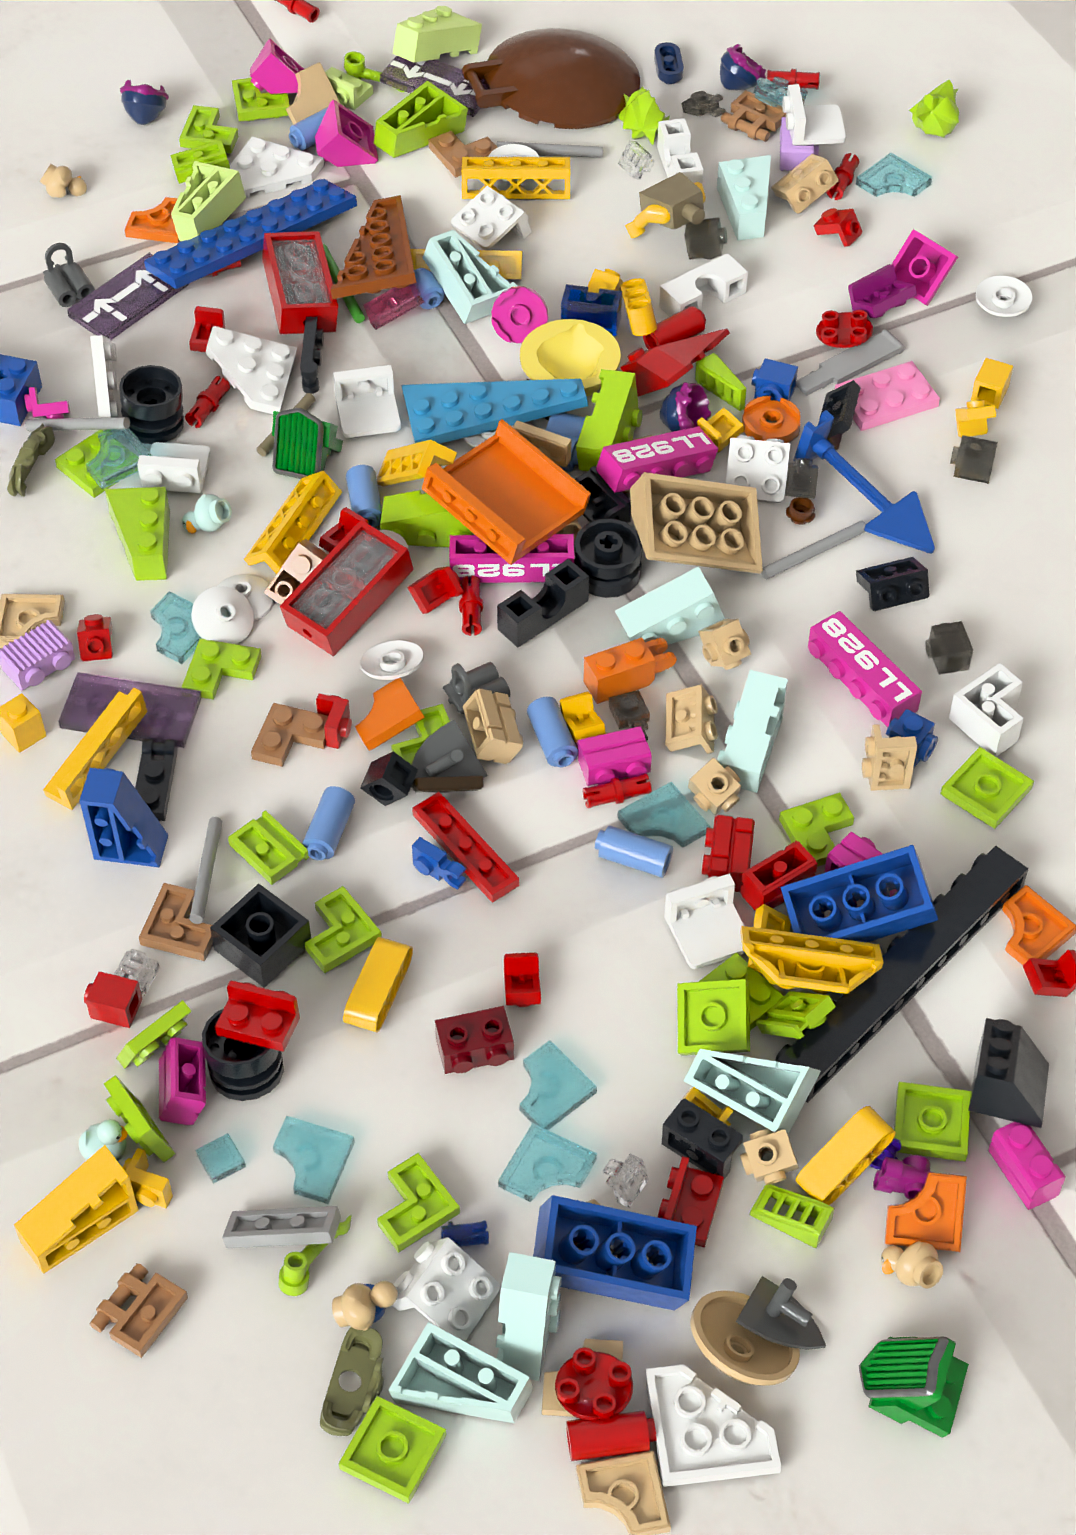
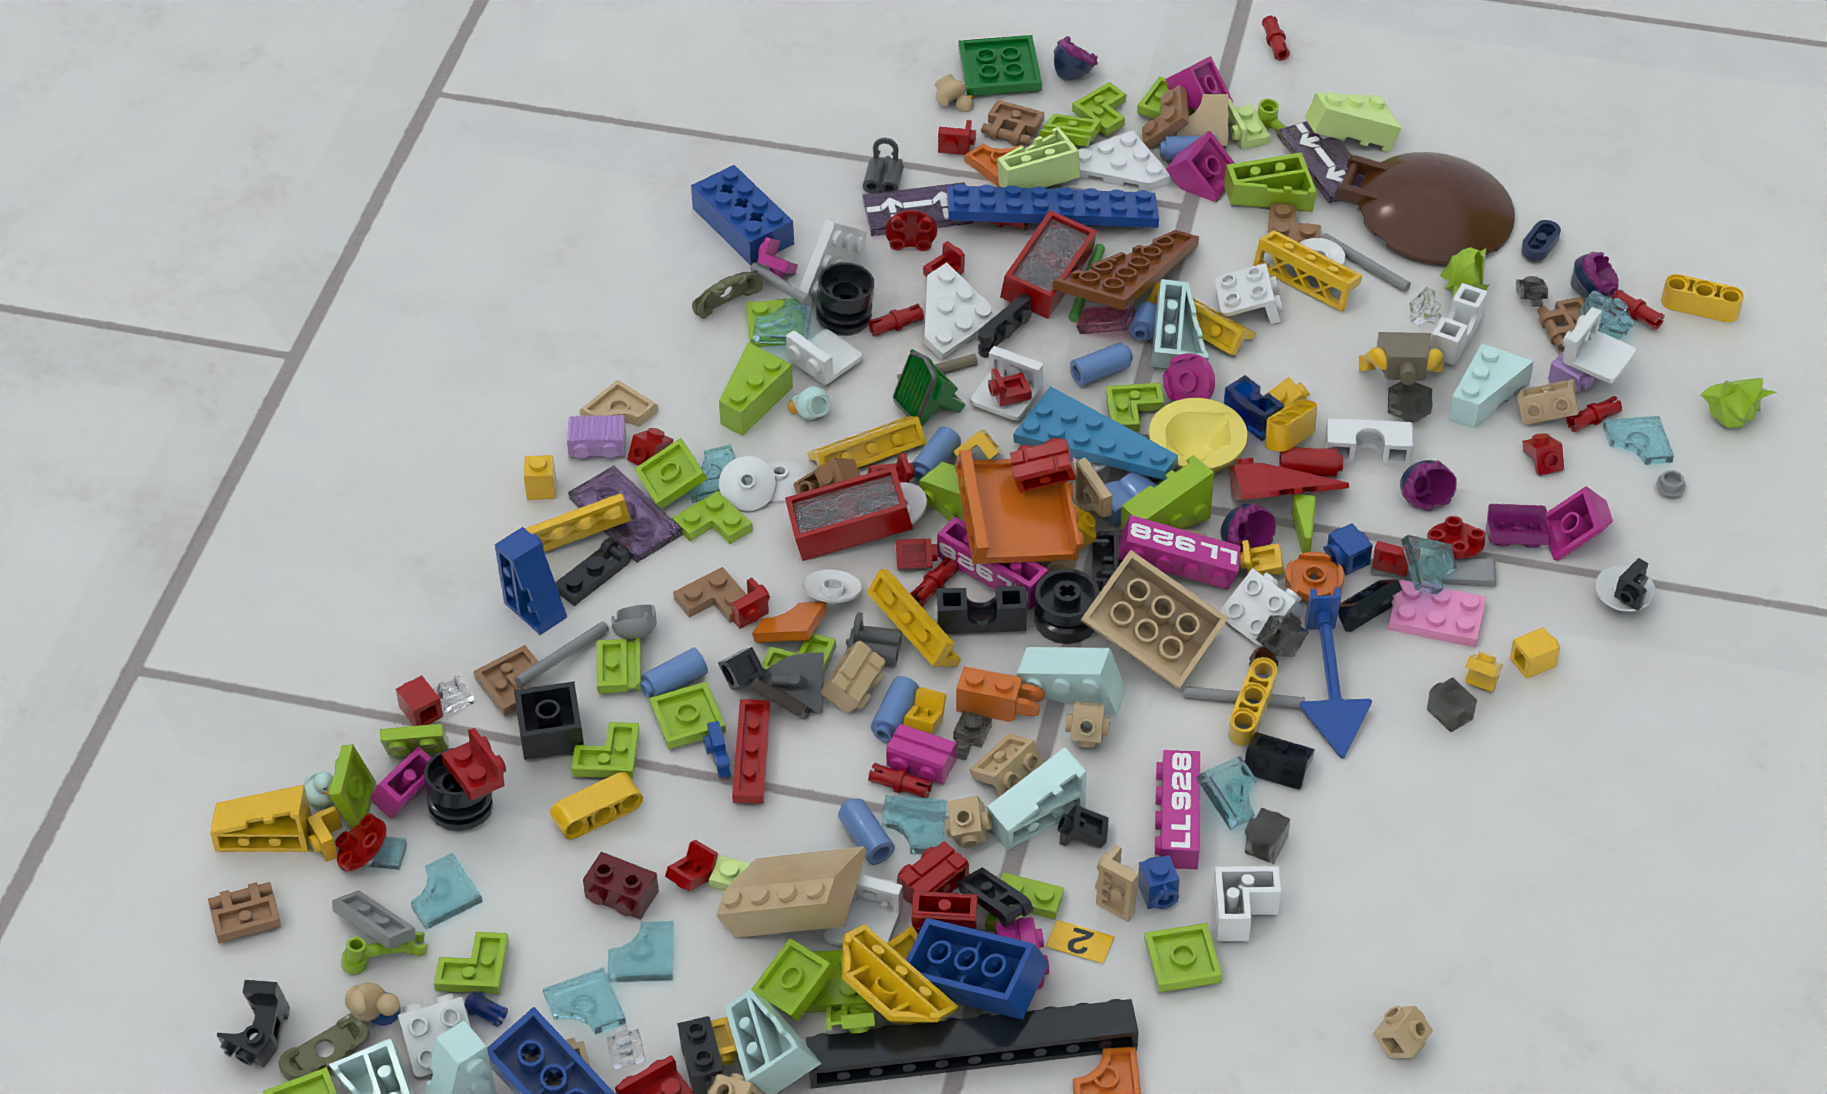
camera: 40 degrees right, 5 degrees down
none -> black tile [217,980,290,1068]
none -> red dish [335,813,387,871]
none -> light grey hair [611,604,657,640]
none -> lime plate [634,438,708,510]
none -> lime plate [649,681,726,750]
none -> yellowish green plate [709,855,750,891]
none -> tan slope [716,846,867,938]
none -> yellow fence [867,569,961,667]
none -> red dish [885,210,938,251]
none -> red bracket [938,120,976,155]
none -> black plate [957,867,1034,927]
none -> green plate [958,35,1042,96]
none -> medium nougat plate [981,99,1045,146]
none -> red bracket [988,368,1032,406]
none -> red brick [1010,438,1077,493]
none -> yellow sticker [1046,920,1114,964]
none -> black bracket [1057,805,1109,848]
none -> medium blue brick [1070,342,1133,386]
none -> lime plate [1105,383,1164,432]
none -> medium nougat plate [1142,84,1189,150]
none -> clear light blue tile [1196,756,1257,830]
none -> yellow beam [1228,657,1277,746]
none -> red bracket [1372,537,1419,577]
none -> magenta hair [1400,460,1457,511]
none -> clear light blue tile [1401,535,1457,594]
none -> black bracket [1614,558,1649,611]
none -> light grey plate [1656,470,1686,497]
none -> yellow beam [1661,274,1744,322]

